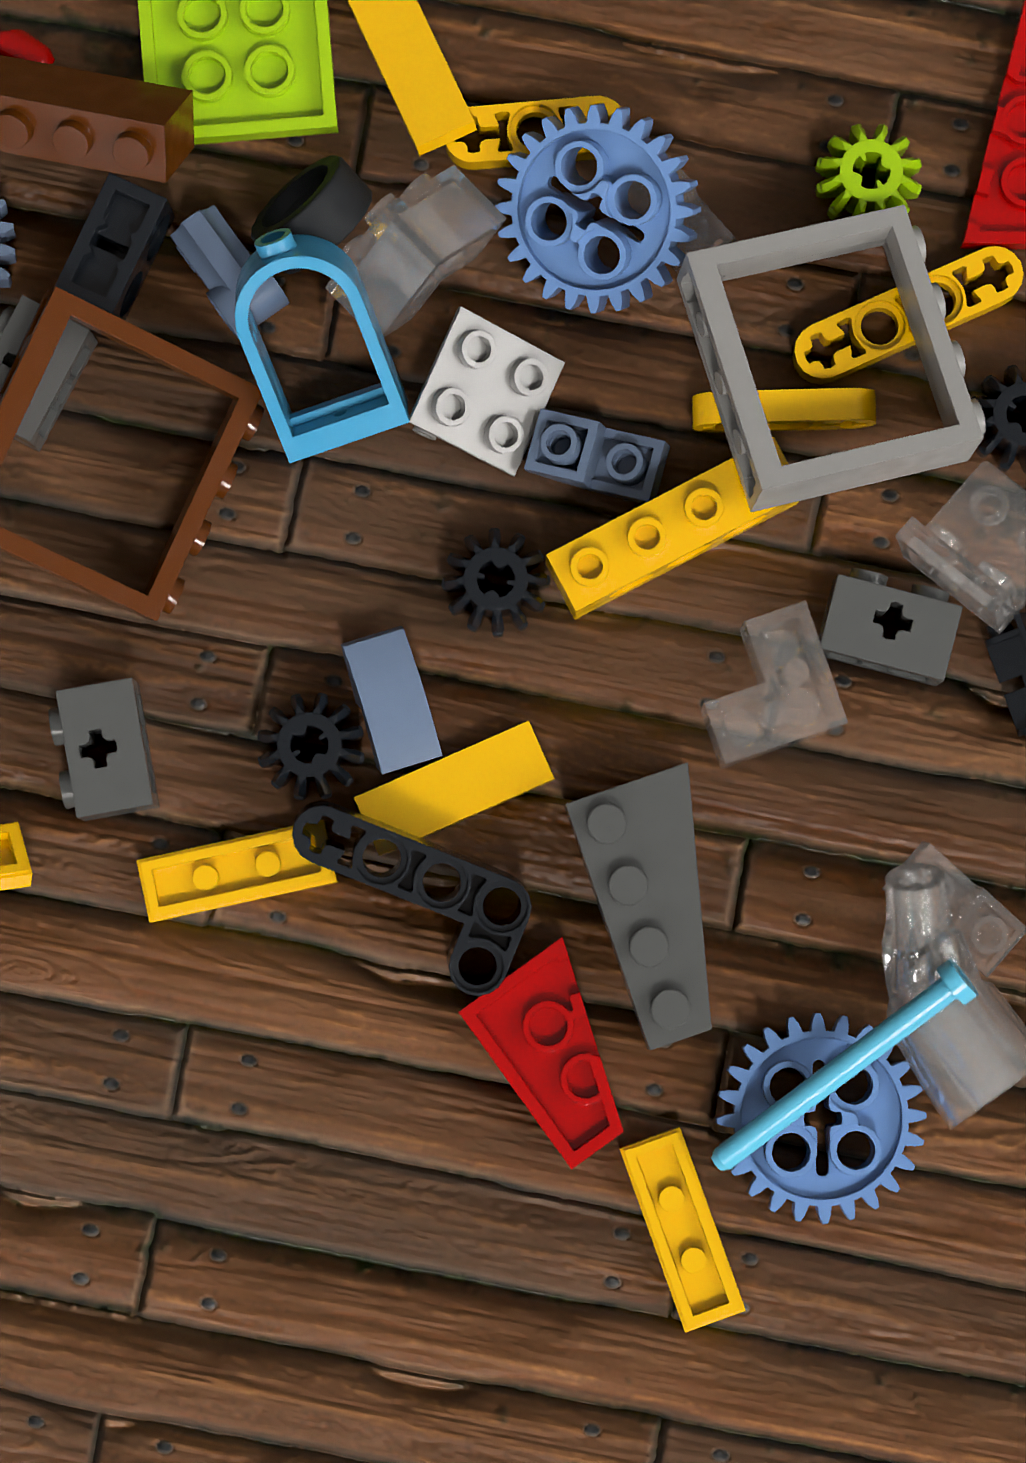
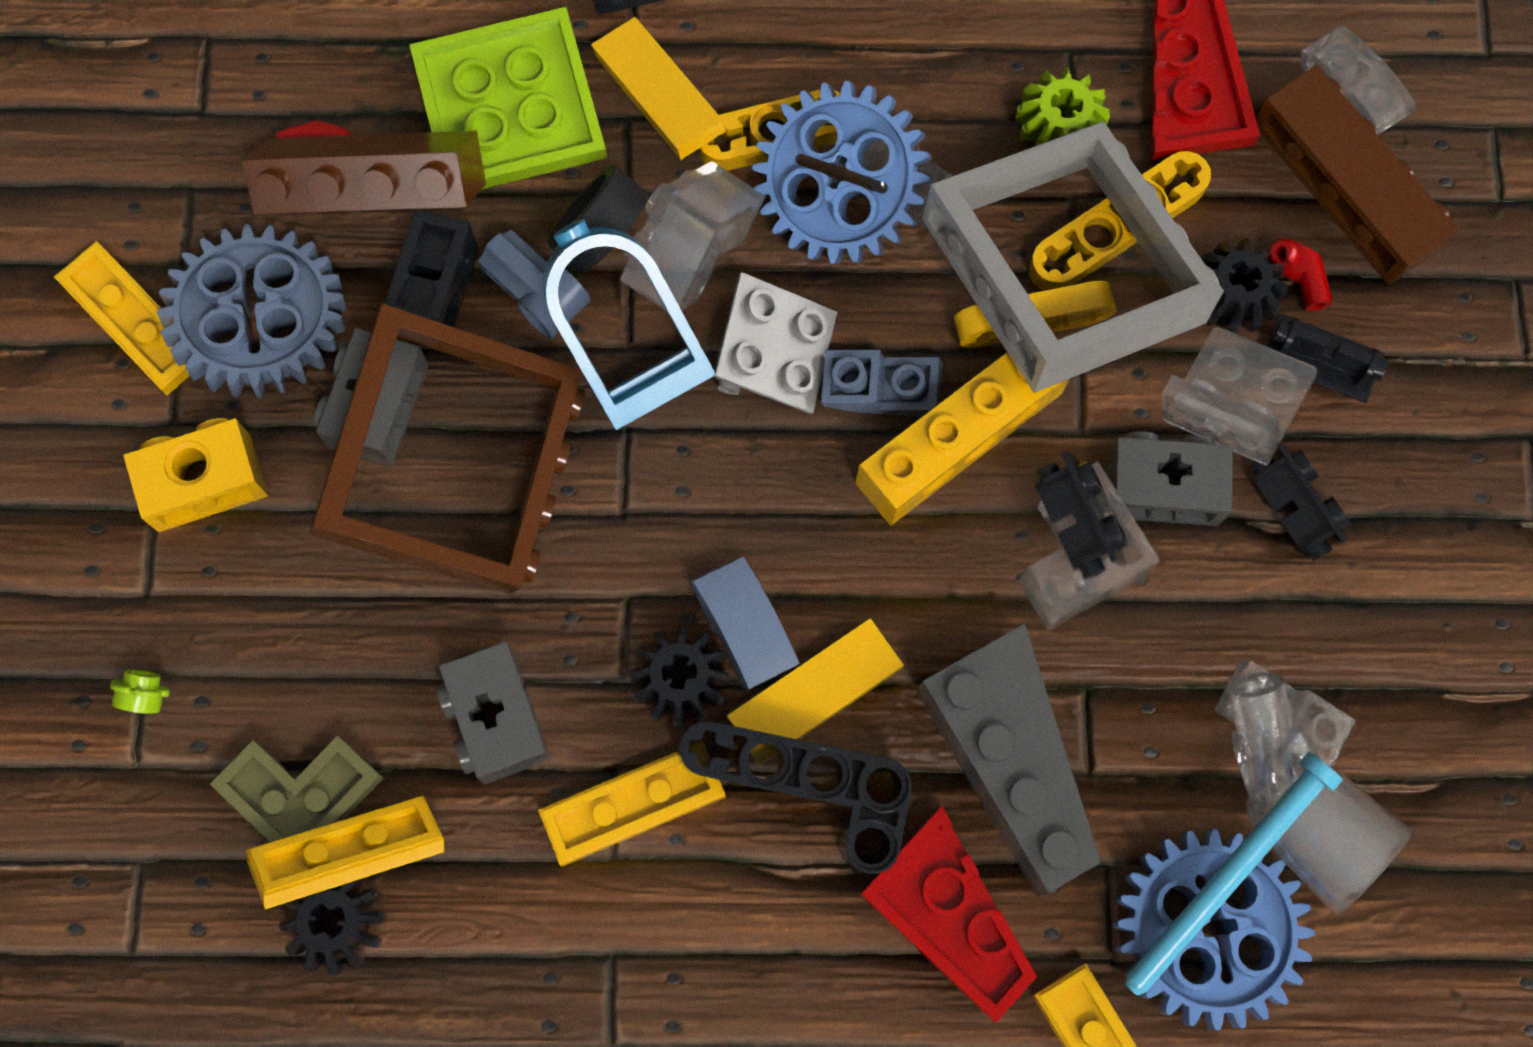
camera: 15 degrees left, 10 degrees down
black gear [442,528,550,638] -> none
none -> black hinge [1034,451,1129,580]

